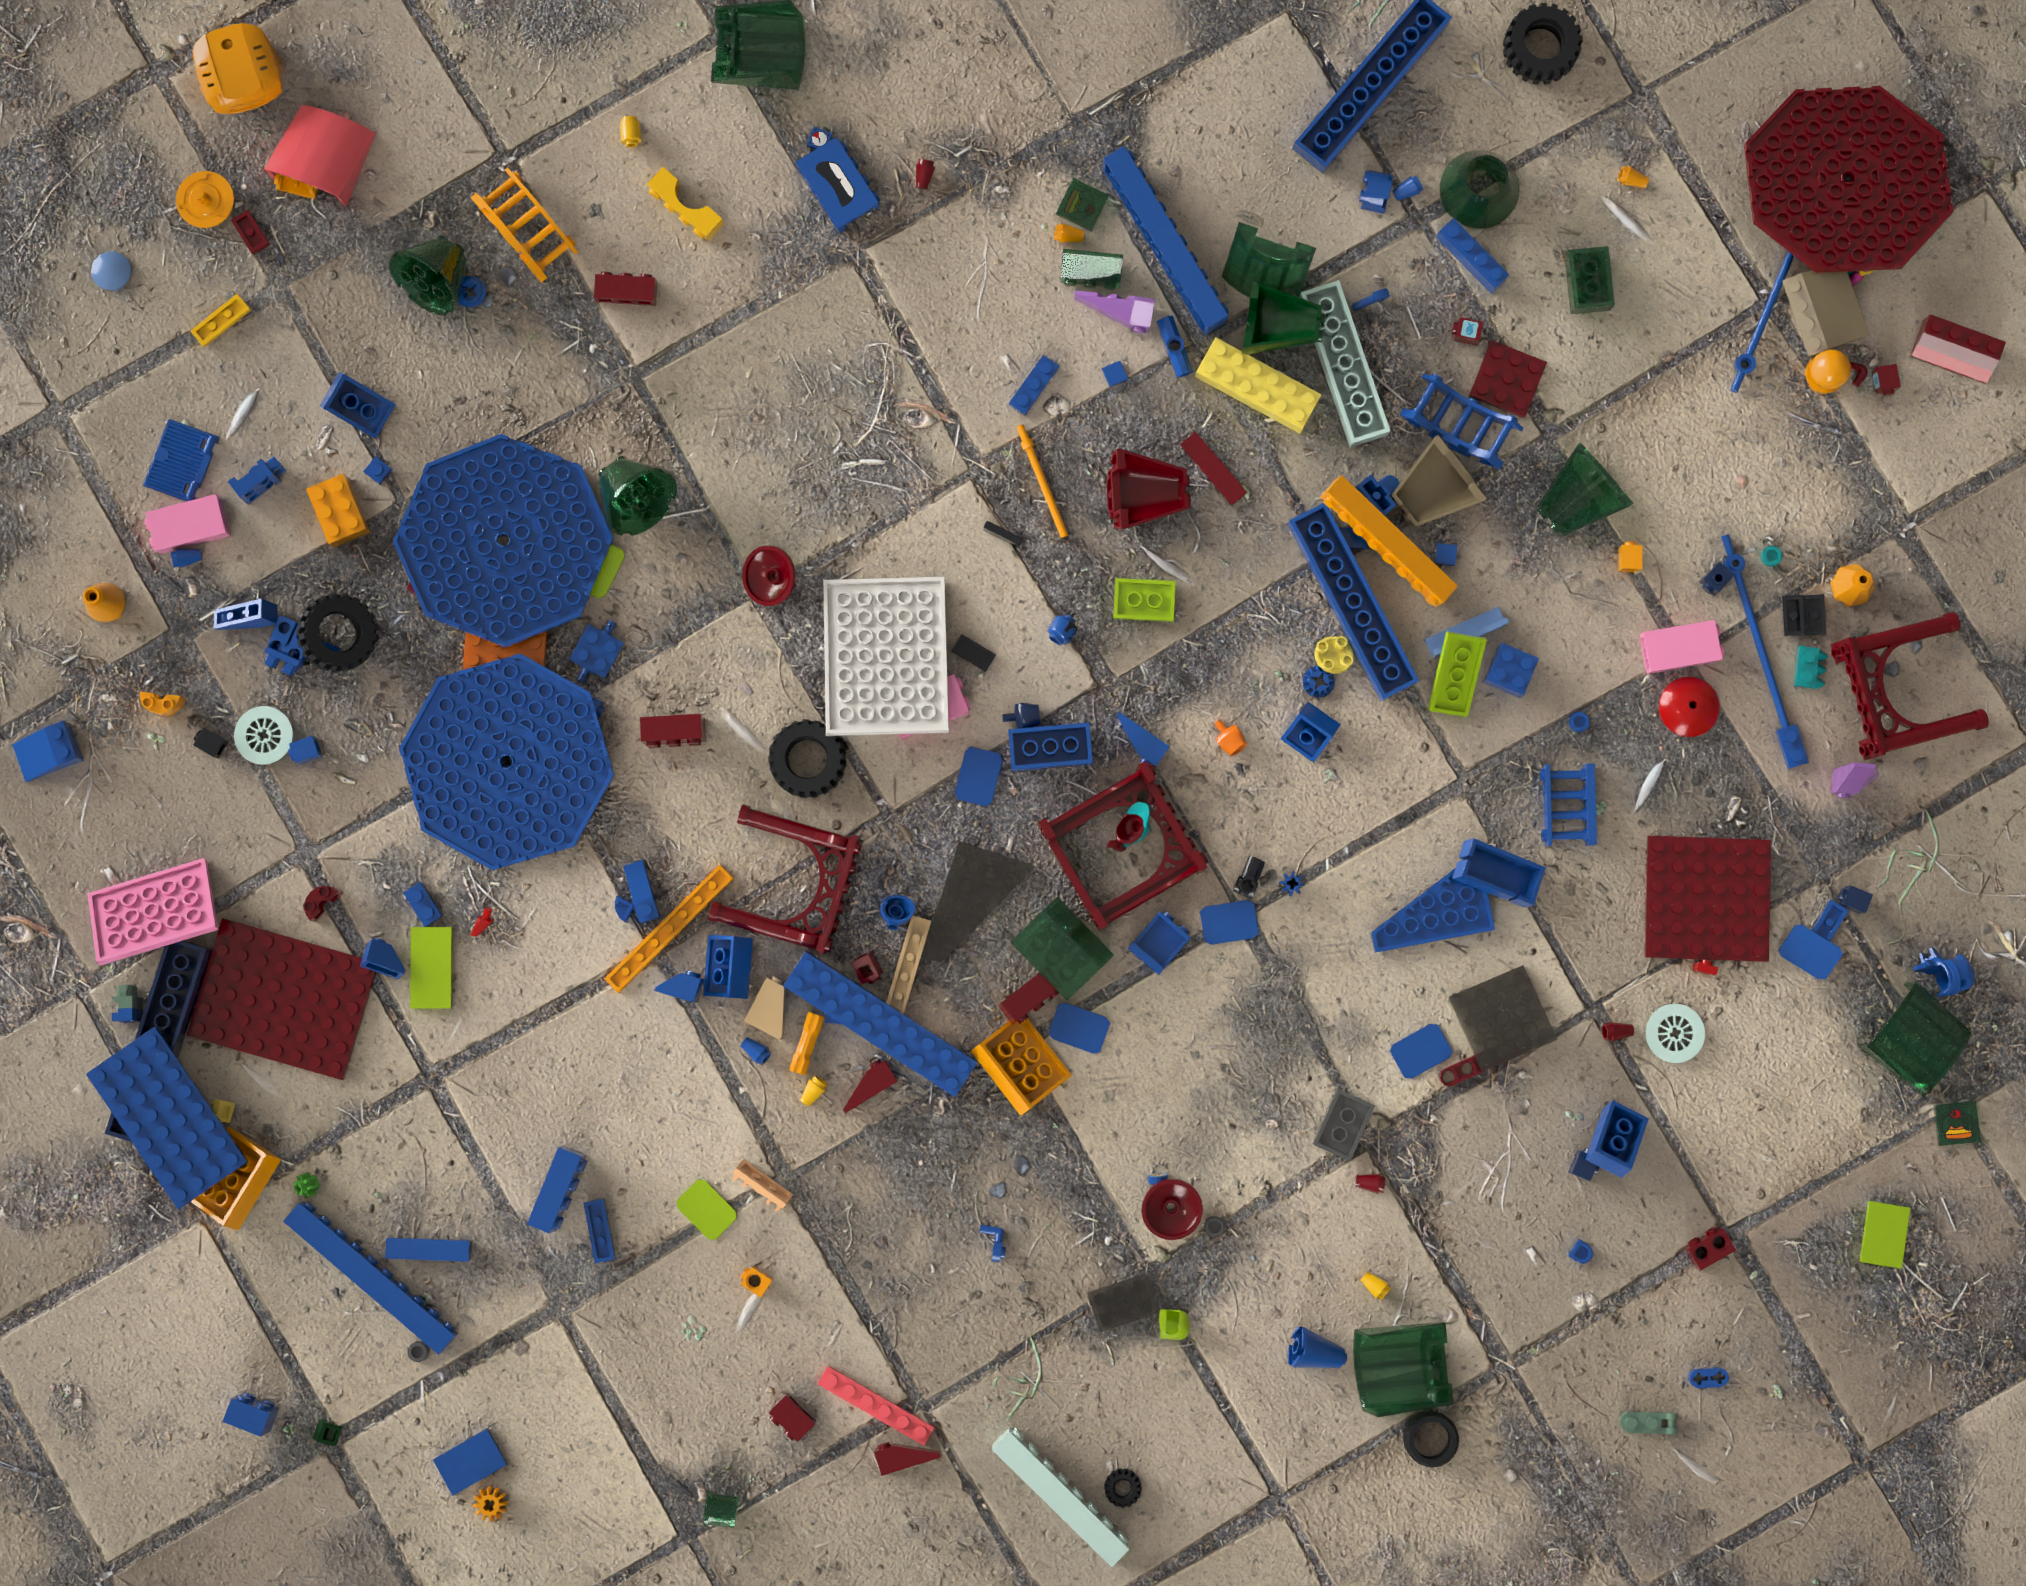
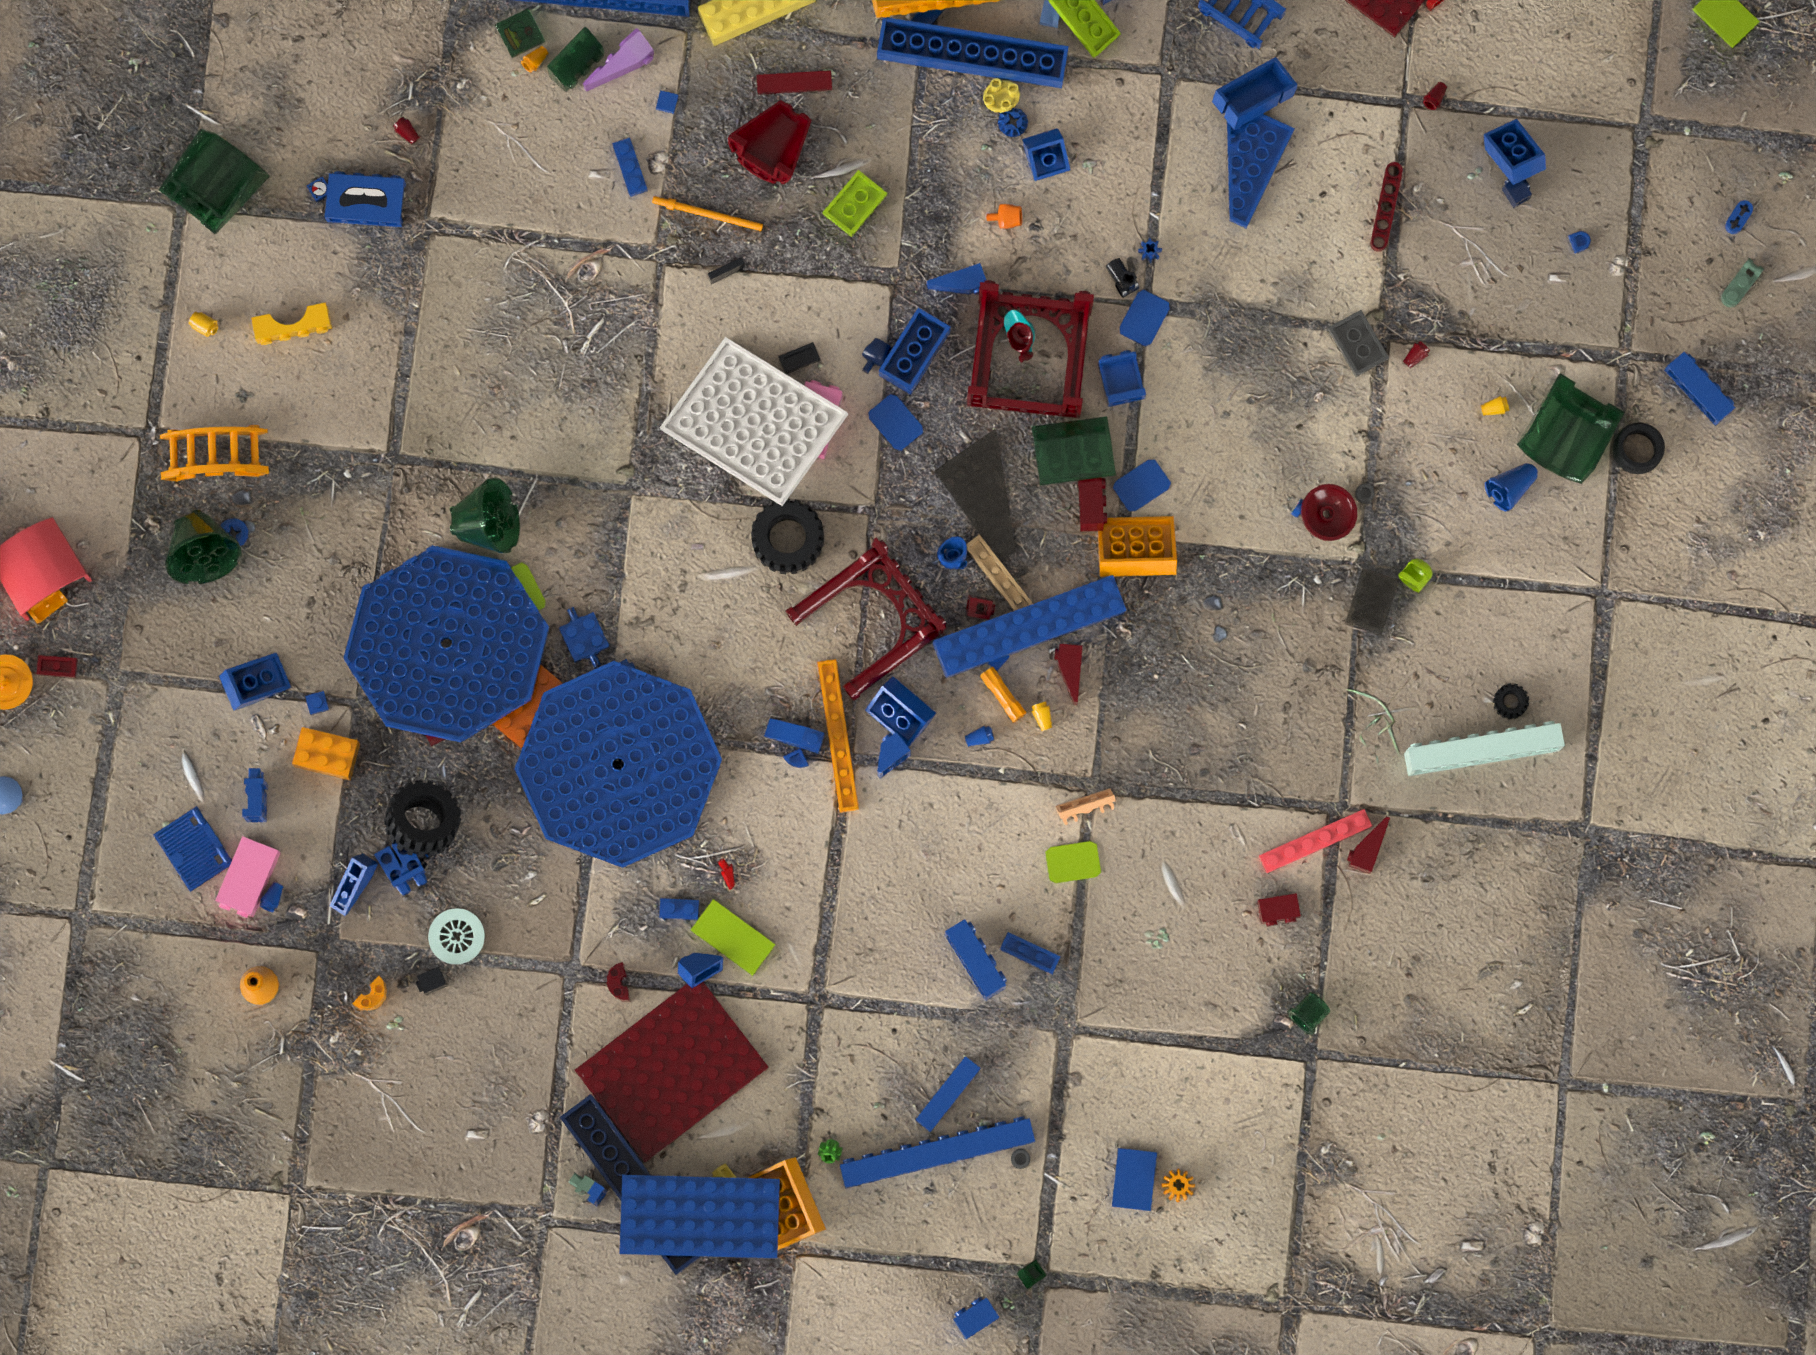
camera: 55 degrees left, 5 degrees down
blue slope [12,721,84,782] -> none
bright pink plate [87,858,218,966] -> none
yellow plate [191,294,251,348] -> none
blue brick [288,736,323,764] -> none
dark red brick [594,272,657,306] -> none
dark red brick [640,714,706,749] -> none
light orange brick [740,1266,774,1297] -> none
dark red dish [742,545,796,606] -> none
tan slope [744,976,786,1040] -> none
blue plate [979,1225,1006,1263] -> none
blue head [1047,615,1078,646] -> none
blue piece [1156,315,1193,378] -> none
blue piece [1390,1024,1453,1078] -> none
clear smoke plate [1448,965,1558,1072] -> none
light aqua piece [1646,1004,1705,1063] -> none
dark red brick [1684,1226,1736,1271] -> none
none -> blue brick [1664,352,1736,426]

